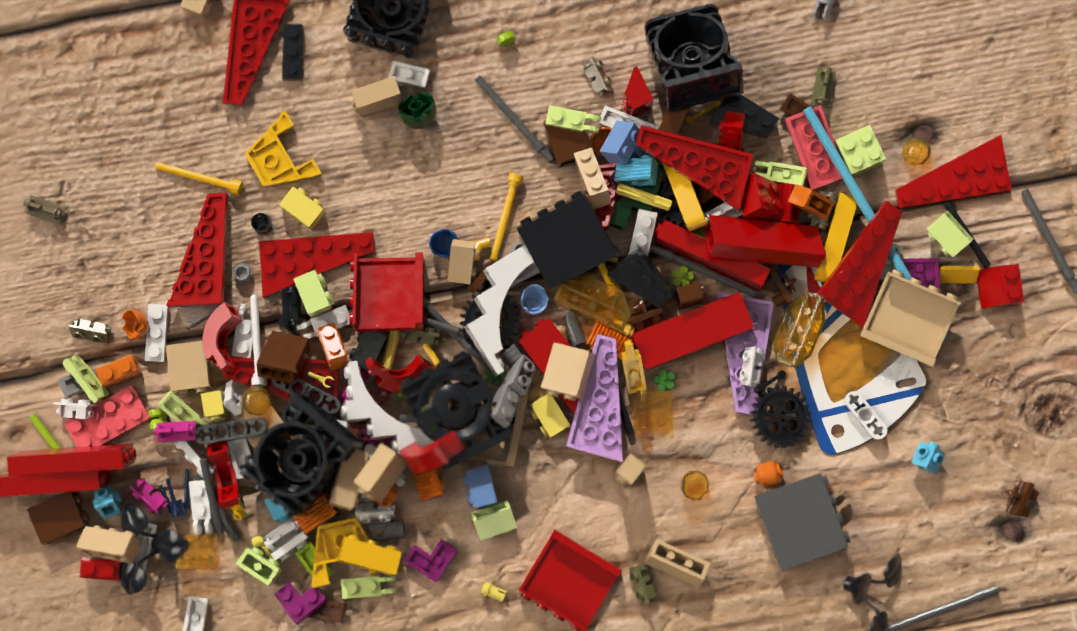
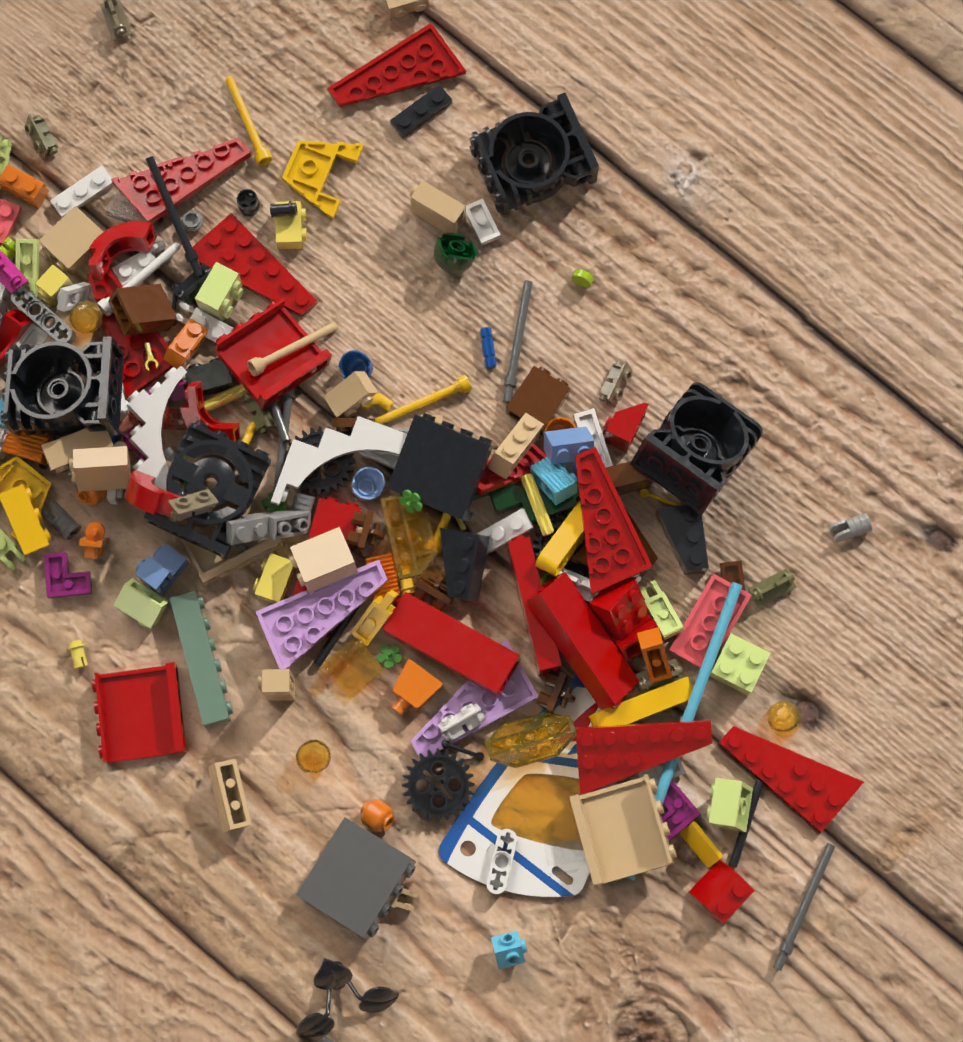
camera: 45 degrees right, 5 degrees down
orange hair [122,309,149,340] -> none
dark grey beam [272,378,341,415] -> none
white hinge [355,503,396,523] -> none
orange brick [412,468,447,502] -> none
yellowish green hinge [545,105,601,133] -> none
olive hinge [629,563,657,606] -> none
dark grey bar [650,244,758,298] -> none
lime plant [672,266,694,287] -> none
reddish brown brick [675,281,706,309] -> none
red brick [718,111,745,151] -> none
none -> orange hips [79,522,110,559]
none -> black bar [145,156,204,278]
none -> dark tan hinge [168,489,219,521]
none -> sand green brick [170,591,234,728]
none -> tan piece [247,323,337,376]
none -> black pin [270,201,298,218]
none -> reddish brown hips [346,510,385,554]
none -> orange torso [392,659,443,715]
none -> bright green plant [399,490,422,513]
none -> blue axle [480,327,497,369]

